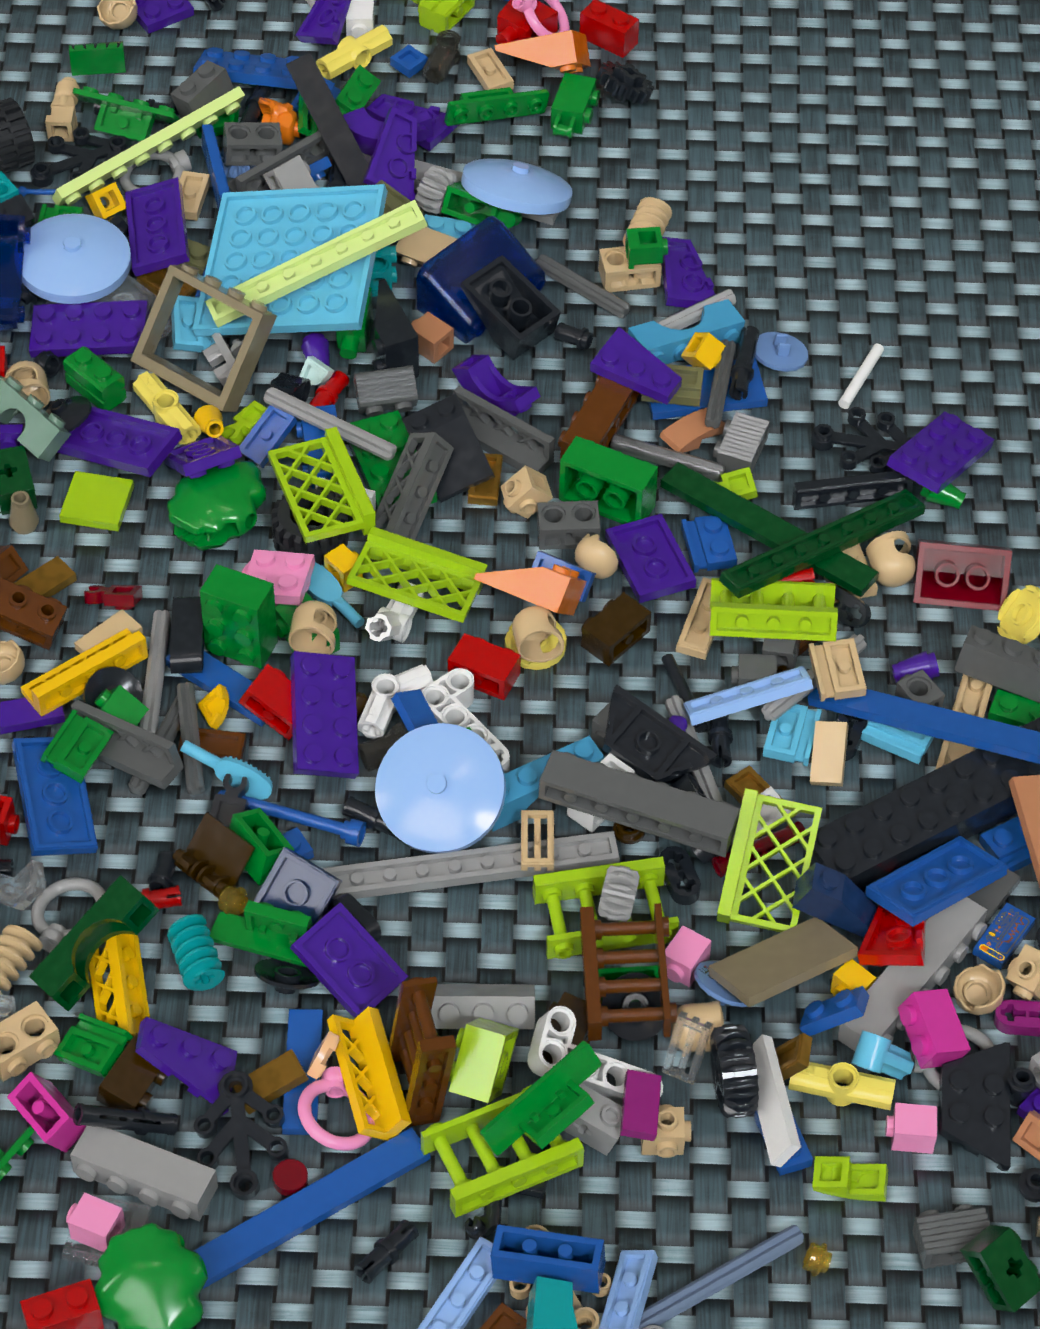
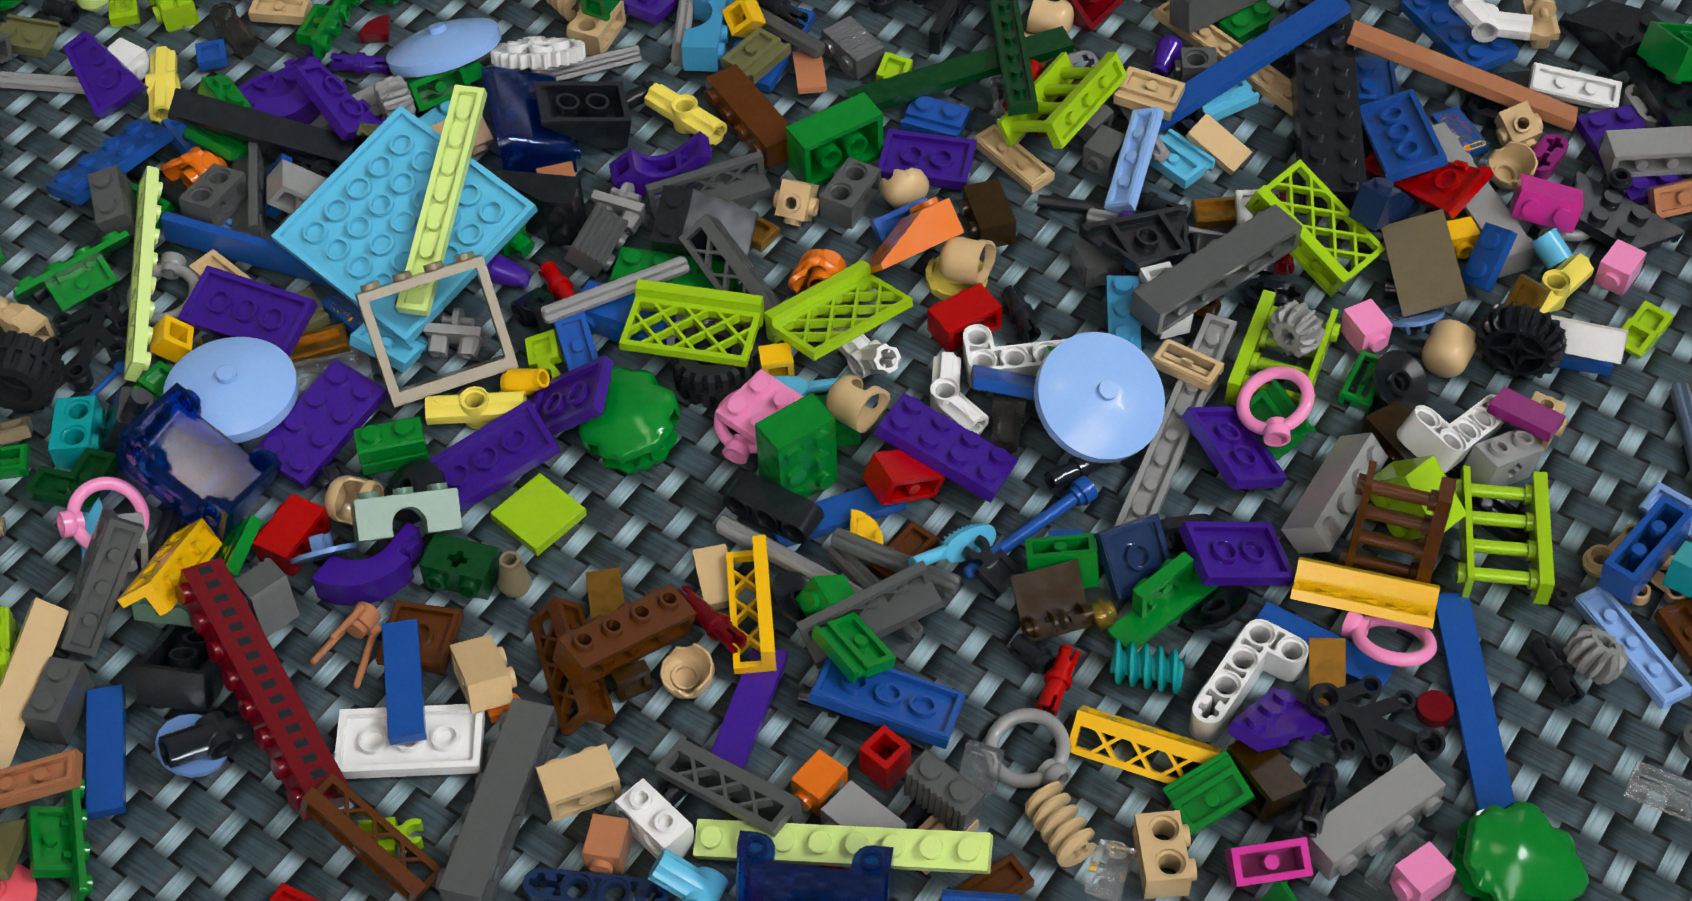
camera: 55 degrees left, 0 degrees up
dark green arch [29,875,160,1012] -> none
dark red plate [84,585,143,610] -> none
light aqua tile [299,356,334,386] -> none
light nougat tile [306,1031,340,1080] -> none
green bracket [480,1041,602,1156] -> none
reddish brown fence [580,903,677,1041] -> none
dark purple wing [590,327,682,405] -> none
flat silver axle [611,434,725,481] -> none
clear tile [662,1011,713,1085] -> none
none -> dark purple pin [330,52,391,75]
none -> dark red tile [359,15,391,43]
none -> white gear [490,36,586,71]
none -> light grey hips [591,182,651,235]
none -> light yellow piece [644,83,727,146]
none -> dark red pin [677,585,747,653]
none -> orange head [788,249,847,293]
none -> black pin [1001,285,1041,343]
none -> dark purple plate [1182,406,1287,490]
none -> white beam [1189,619,1309,742]
none -> bright pink piece [1236,366,1315,447]
none -> green plate [1249,379,1316,460]
none -> light grey gear [1563,624,1629,685]

